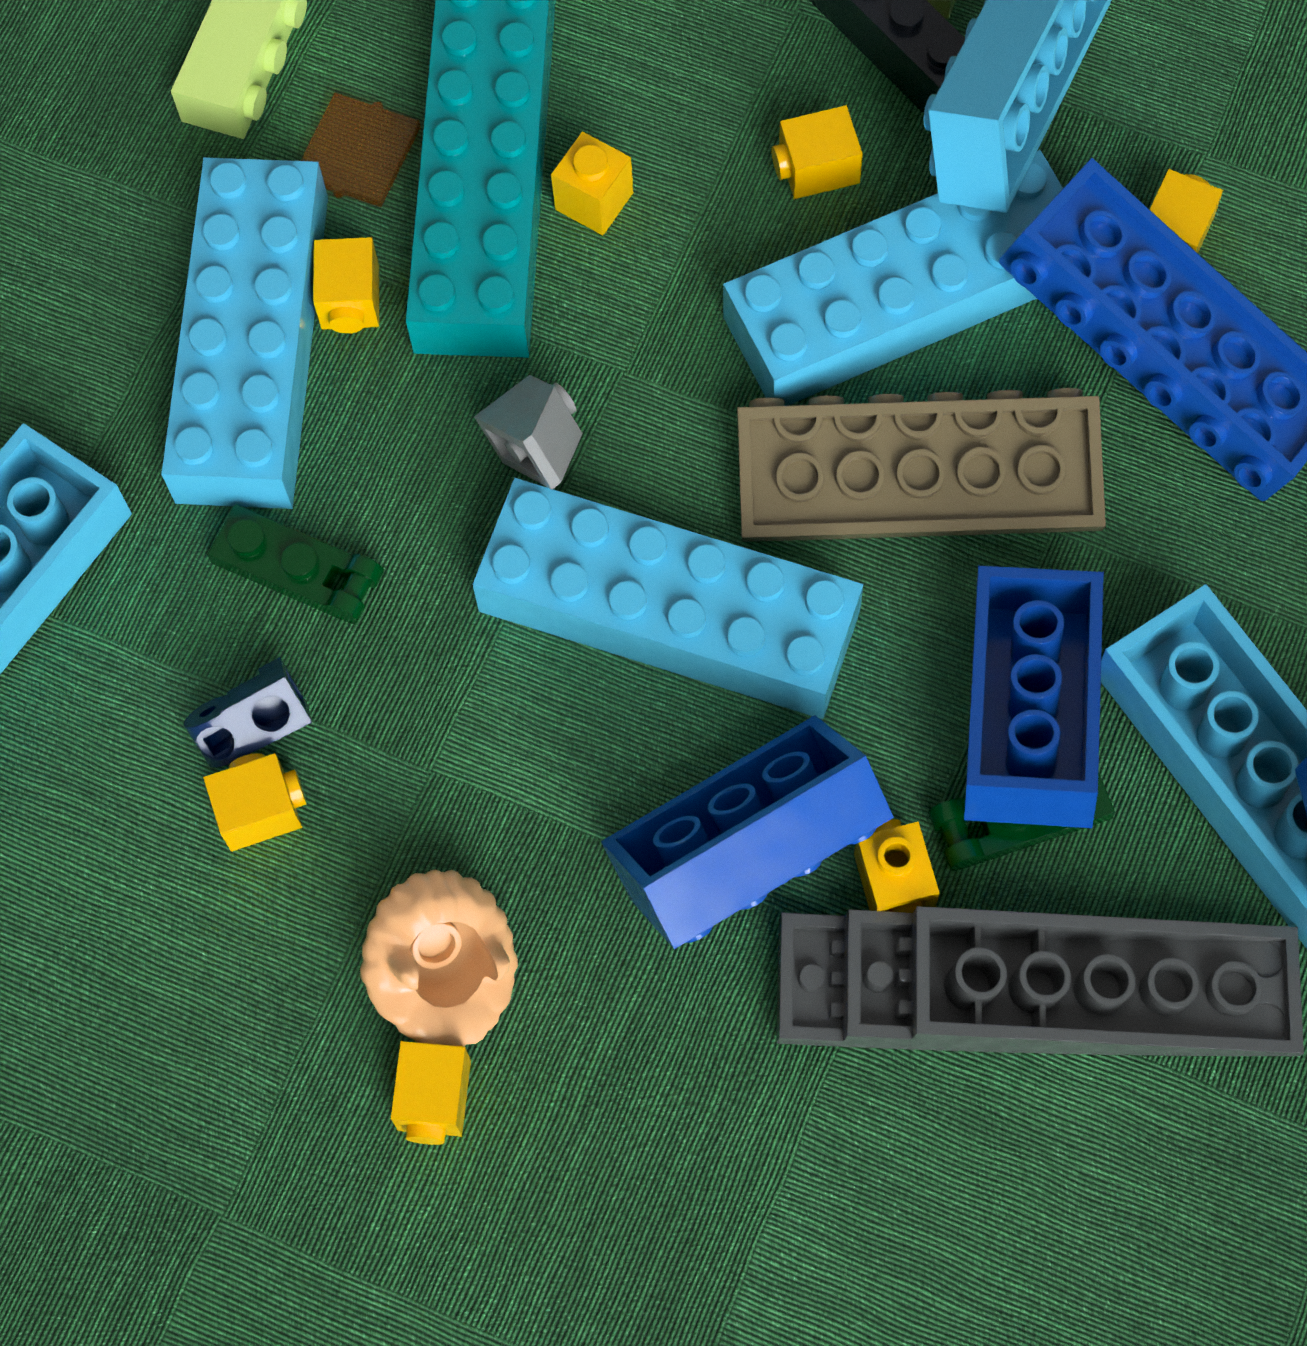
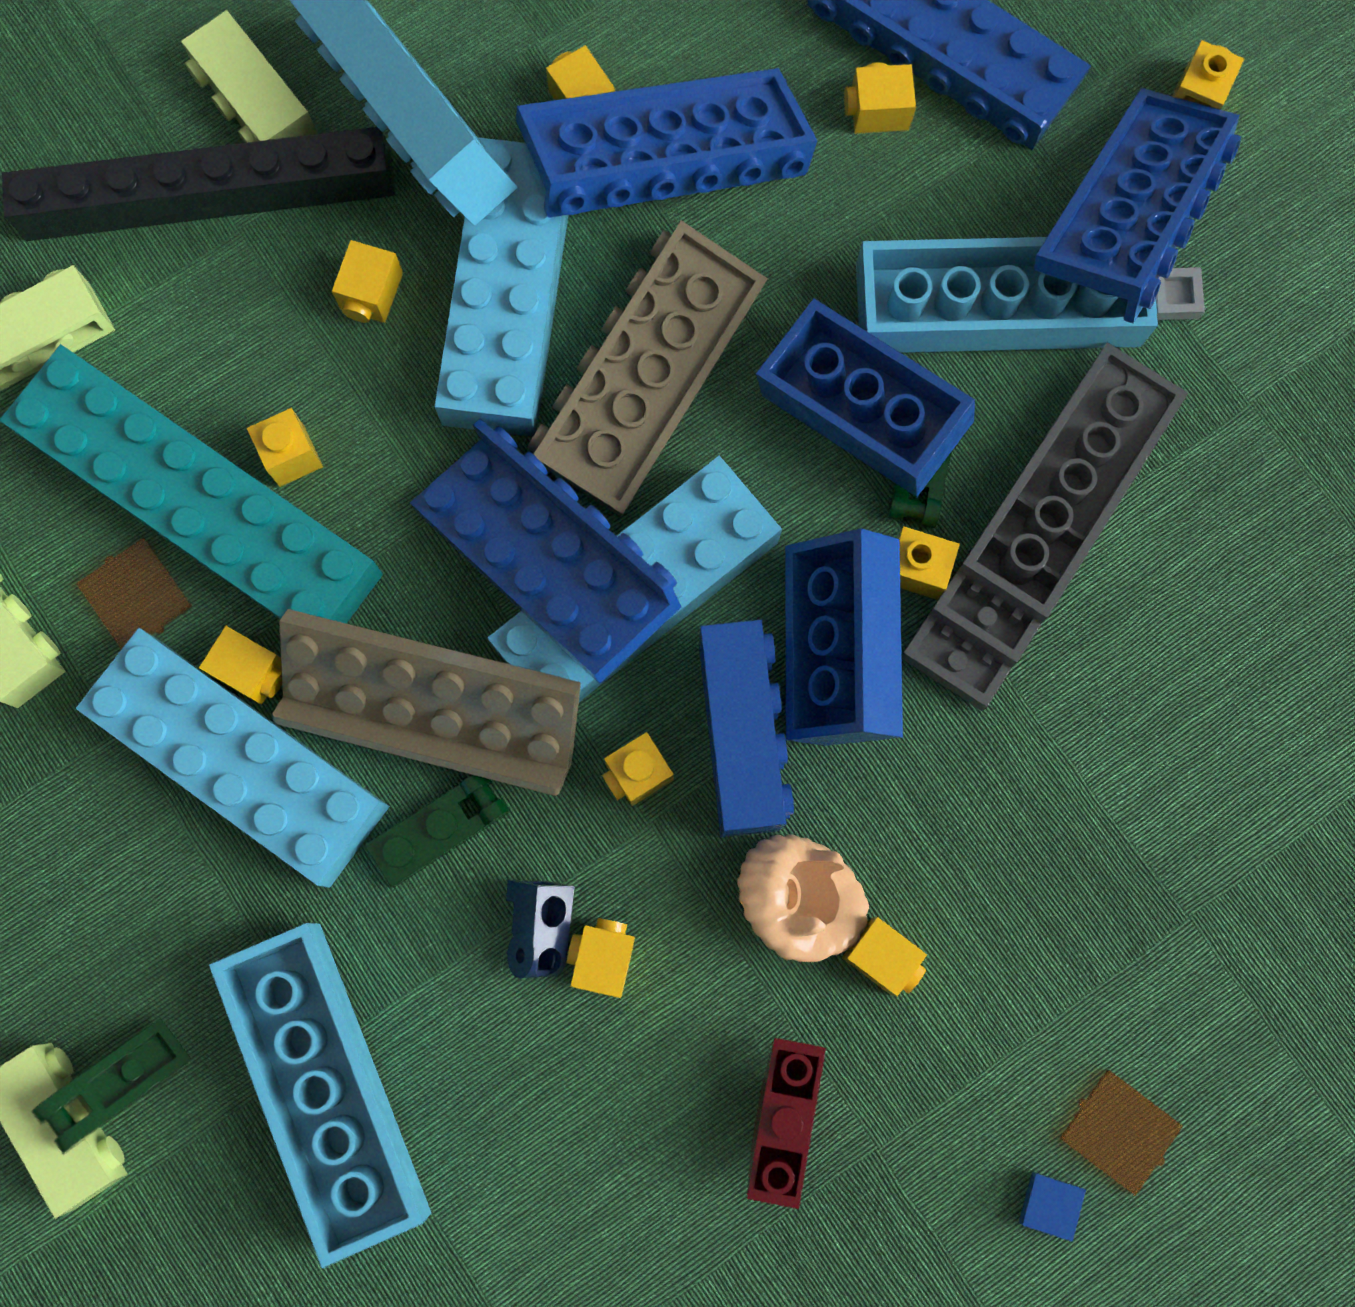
camera: 65 degrees left, 10 degrees up
light grey slope [474,375,583,490] -> none
none -> dark tan bracket [272,609,581,796]
none -> blue bracket [410,418,681,684]
none -> yellow brick [602,732,674,806]
none -> blue brick [698,620,794,838]
none -> dark red slope [746,1037,826,1209]

